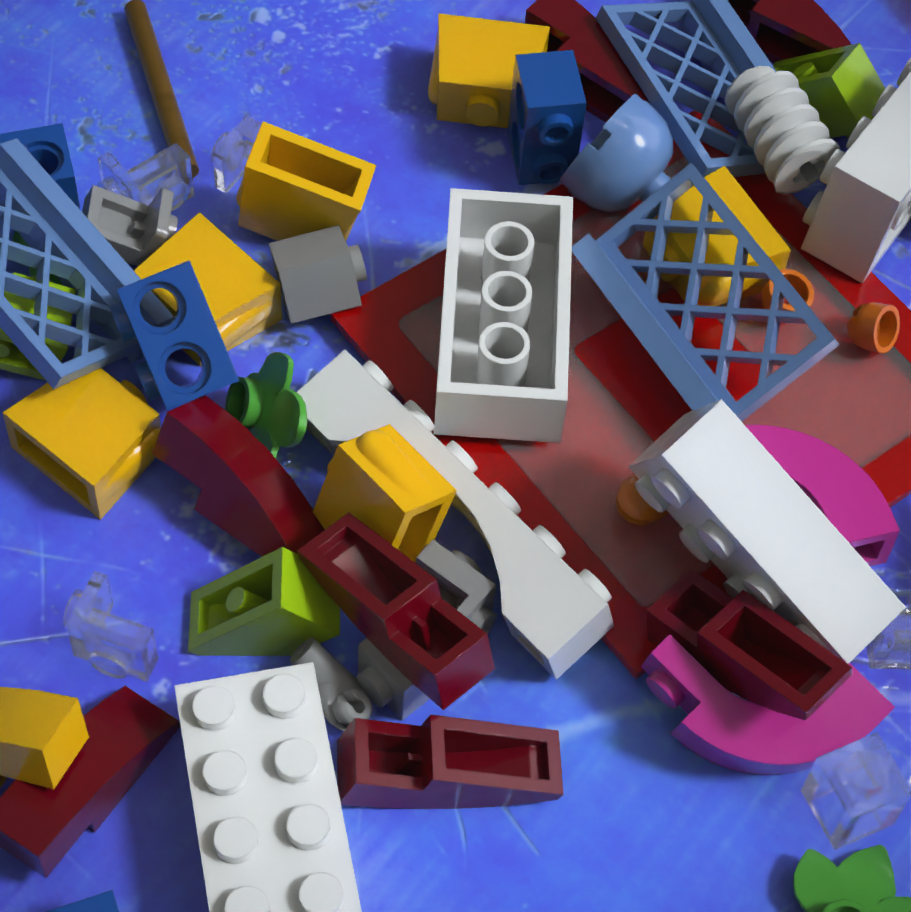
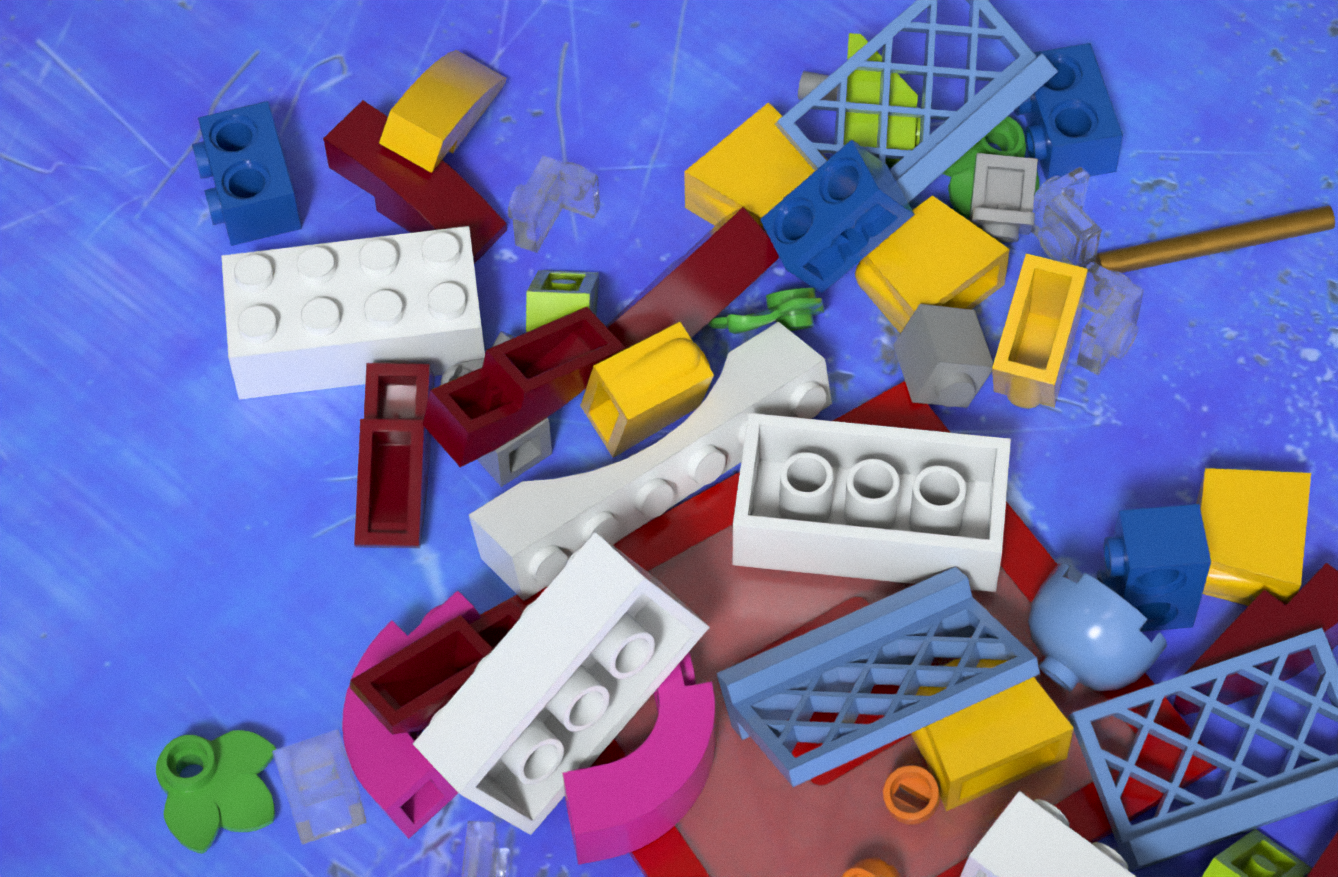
camera: 100 degrees right, 0 degrees up
light grey bracket [416,540,497,634] -> none
white piece [724,66,840,194] -> none

